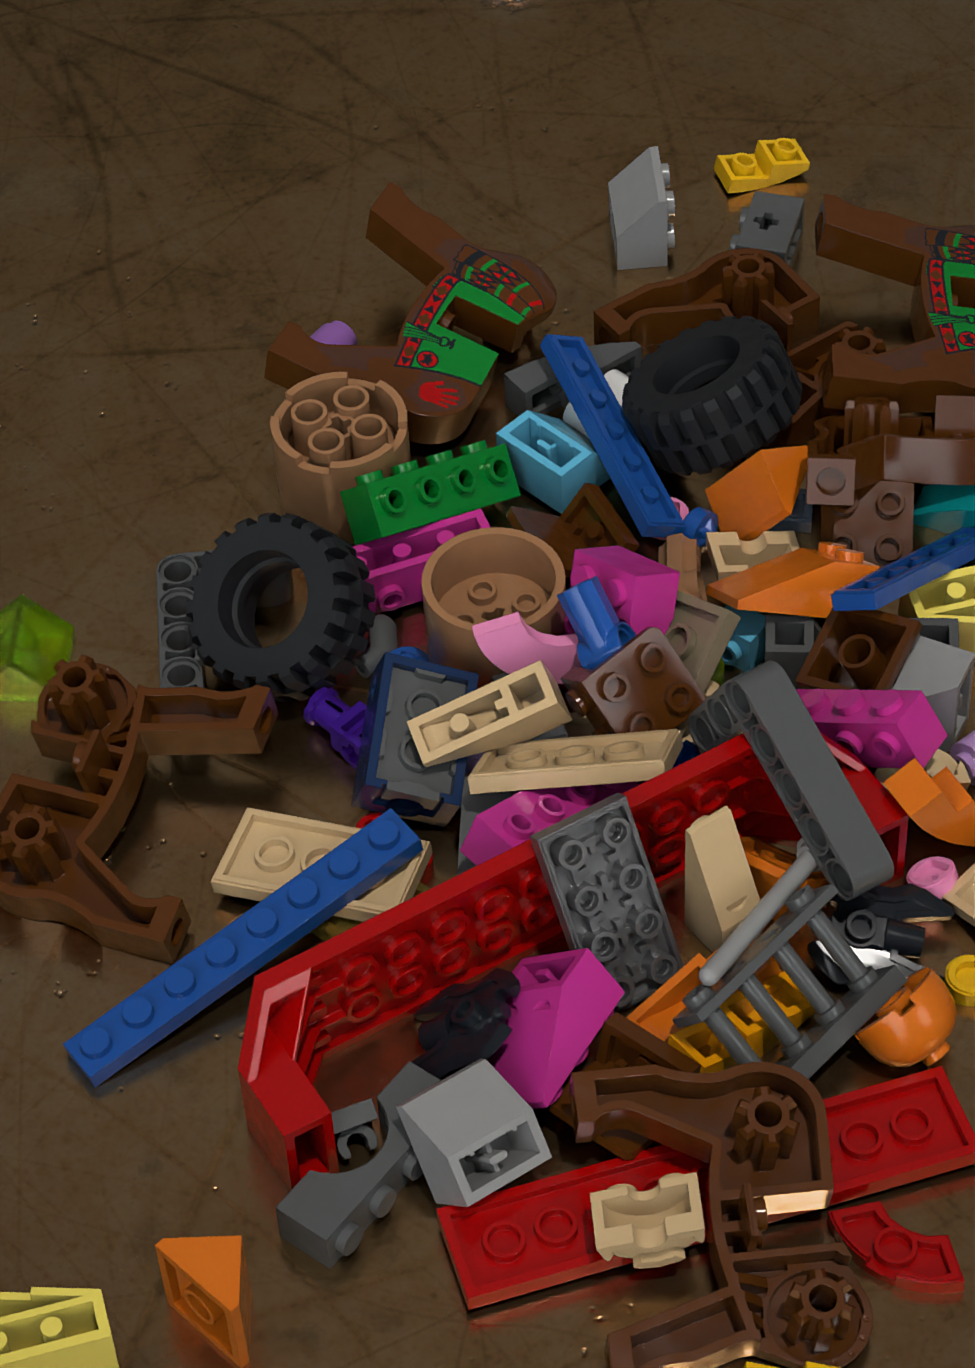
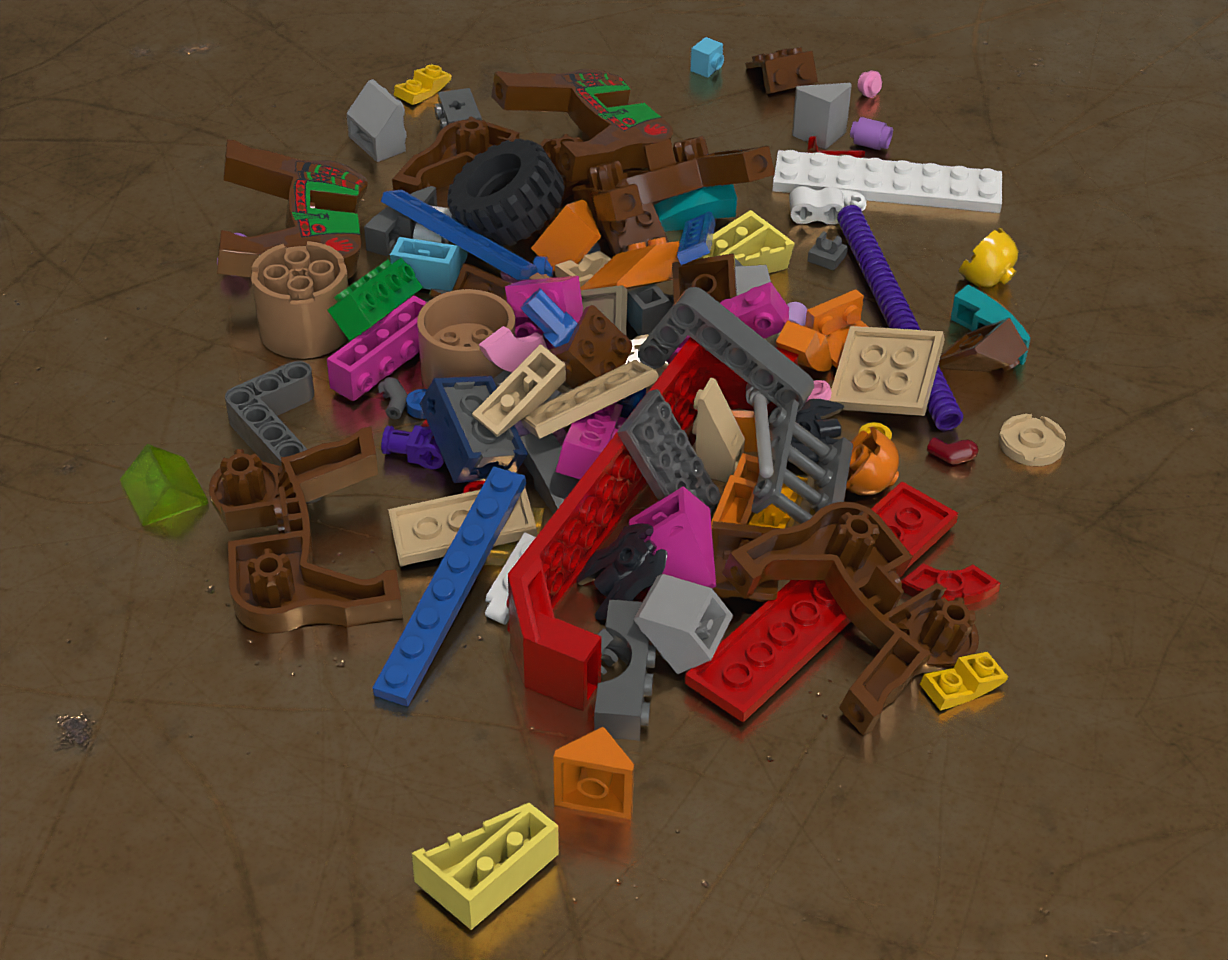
camera: 35 degrees left, 5 degrees down
black tyre [186,512,376,702] -> none
tan cylinder [590,1172,705,1269] -> none

